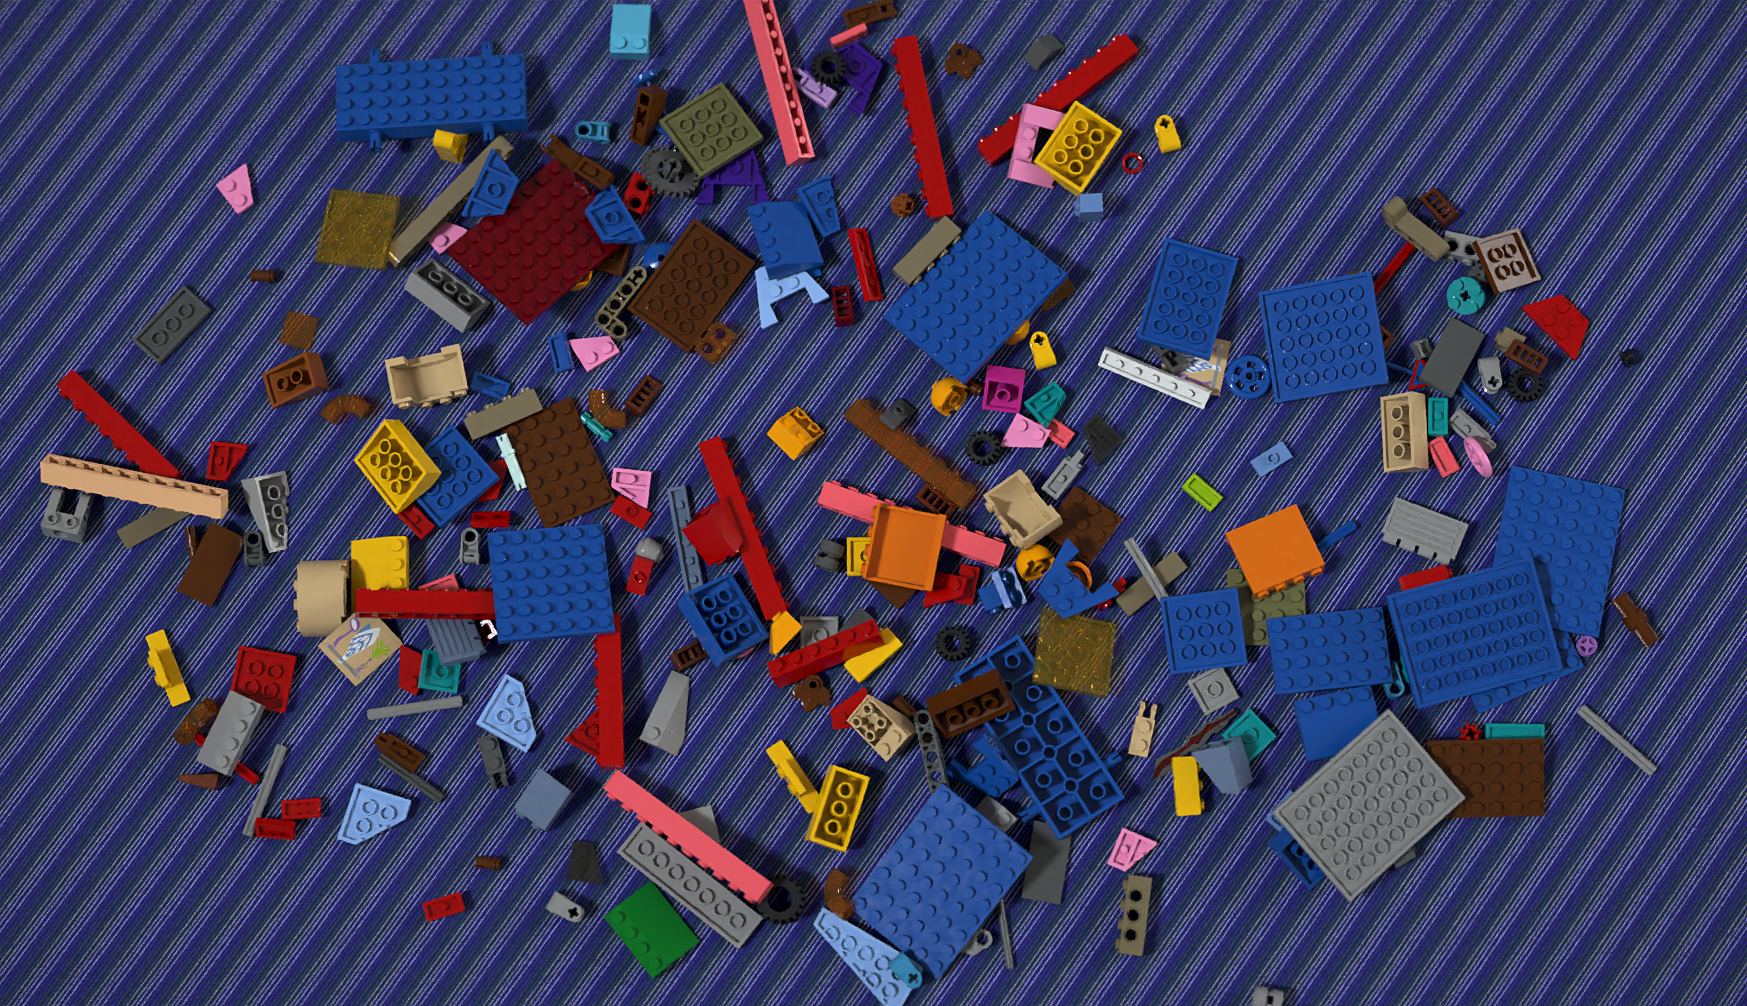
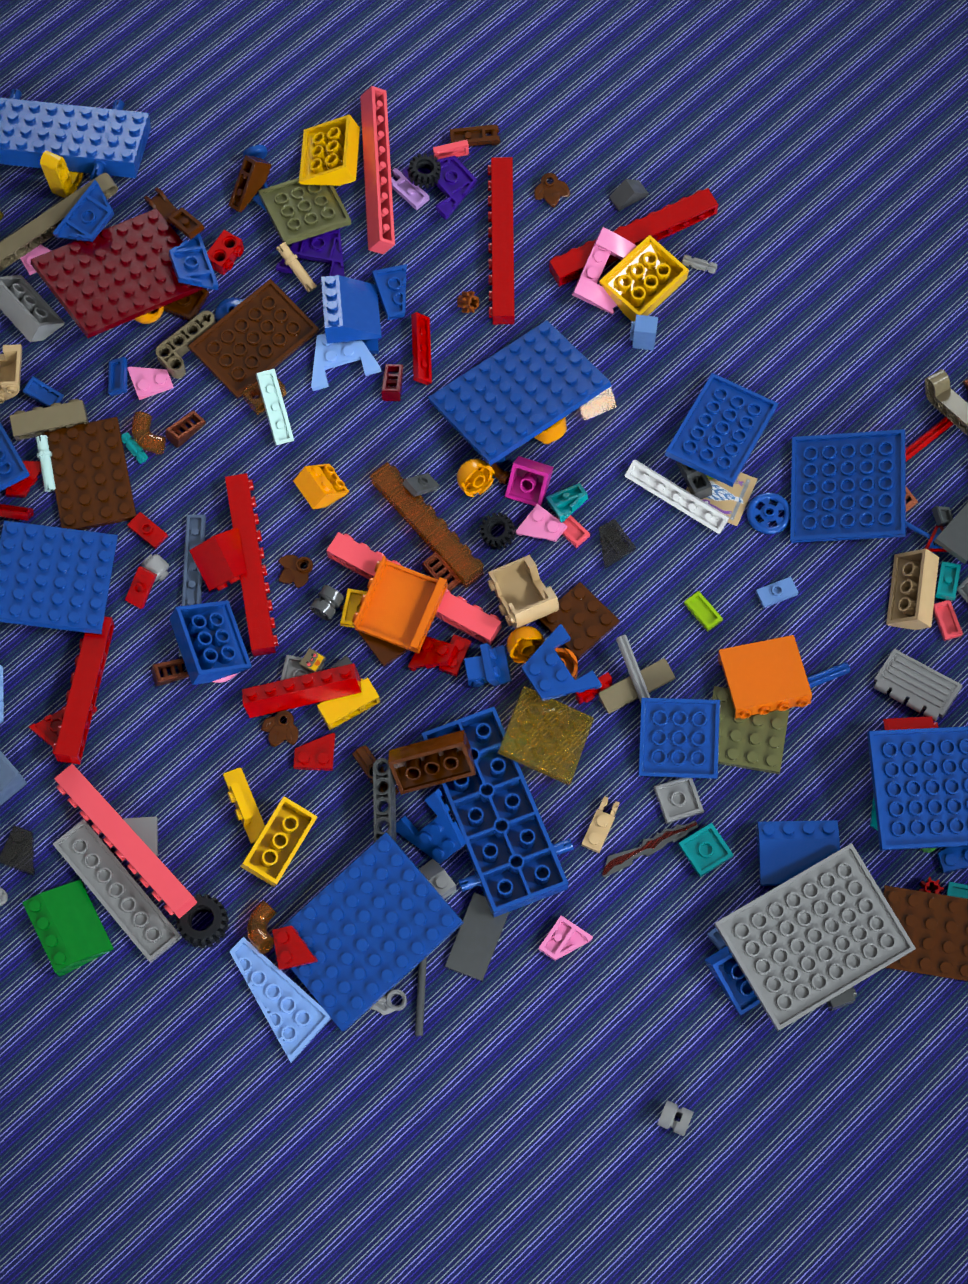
camera: 10 degrees right, 10 degrees down
dark azure piece [575,121,612,144] -> none
medium azure slope [610,4,651,60] -> none
bright pink wing [611,468,652,509] -> none
dark grey gear [640,144,701,199] -> none
light grey wedge [640,670,690,756] -> none
light orange slope [769,611,802,655] -> none
tan slope [846,694,917,762] -> none
dark azure piece [887,951,922,989] -> none
dark tan brick [893,215,962,288] -> none
black tyre [935,626,970,662] -> none
yellow piece [1029,332,1056,370] -> none
light grey hinge [1041,450,1084,500] -> none
dark tan brick [1115,875,1152,957] -> none
red piece [1122,153,1143,175] -> none
yellow piece [1154,115,1181,154] -> none
yellow brick [1171,756,1204,817] -> none
sand blue slope [1192,736,1253,795] -> none
blue plate [1266,607,1393,696] -> none
dark azure piece [1382,660,1405,700] -> none
none -> light aqua plate [256,369,294,446]
none -> red wing [272,926,318,970]
none -> tan pin [276,242,317,293]
none -> reddish brown plate [278,555,313,588]
none -> yellow slope [299,114,360,186]
none -> dark tan tile [299,648,326,673]
none -> light grey axle [682,255,717,274]

